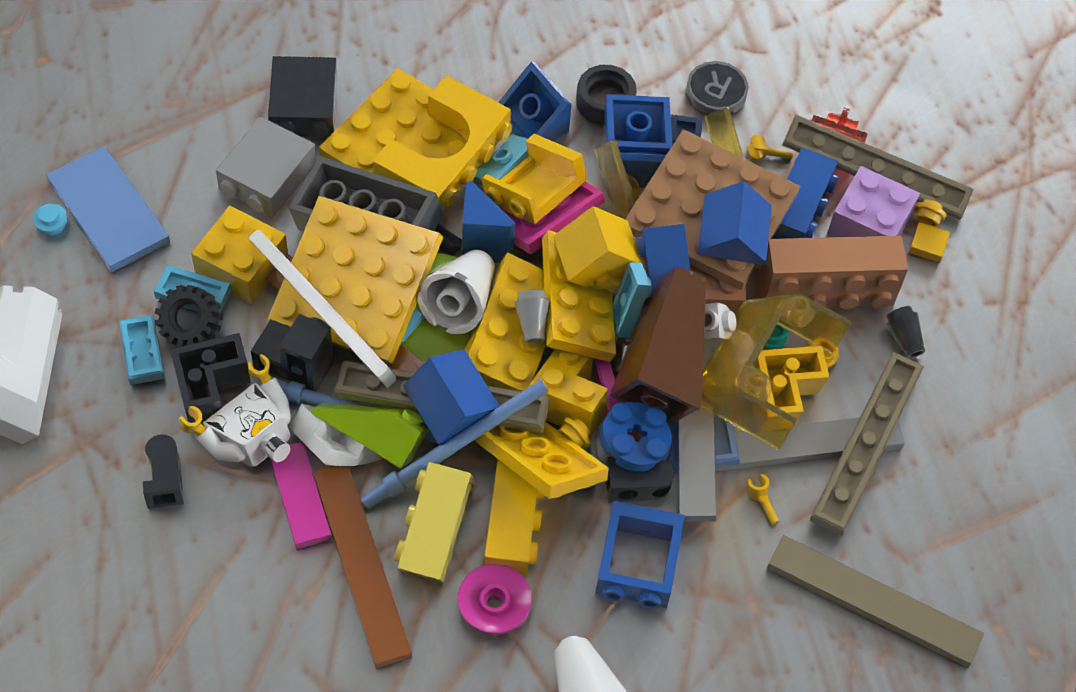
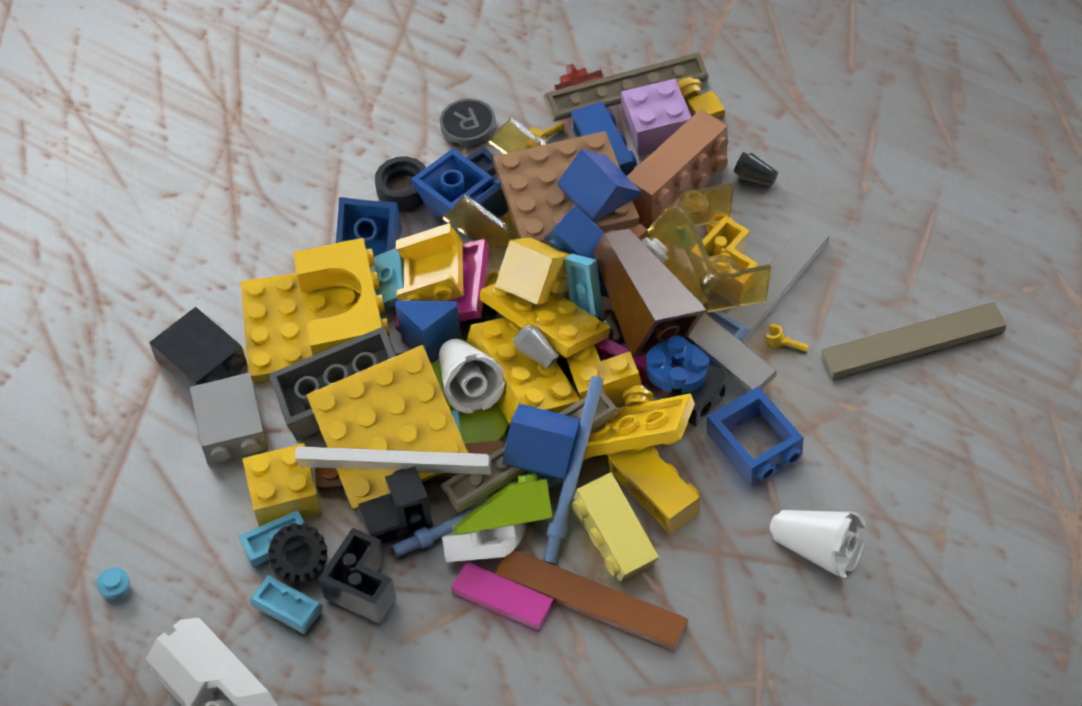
camera: 35 degrees left, 5 degrees down
medium blue tile [46,146,170,273] -> none
black leg [143,434,184,509] -> none
white torso [179,354,291,467] -> none
dark pink dish [458,564,532,634] -> none
dark tan tile [809,352,924,536] -> none

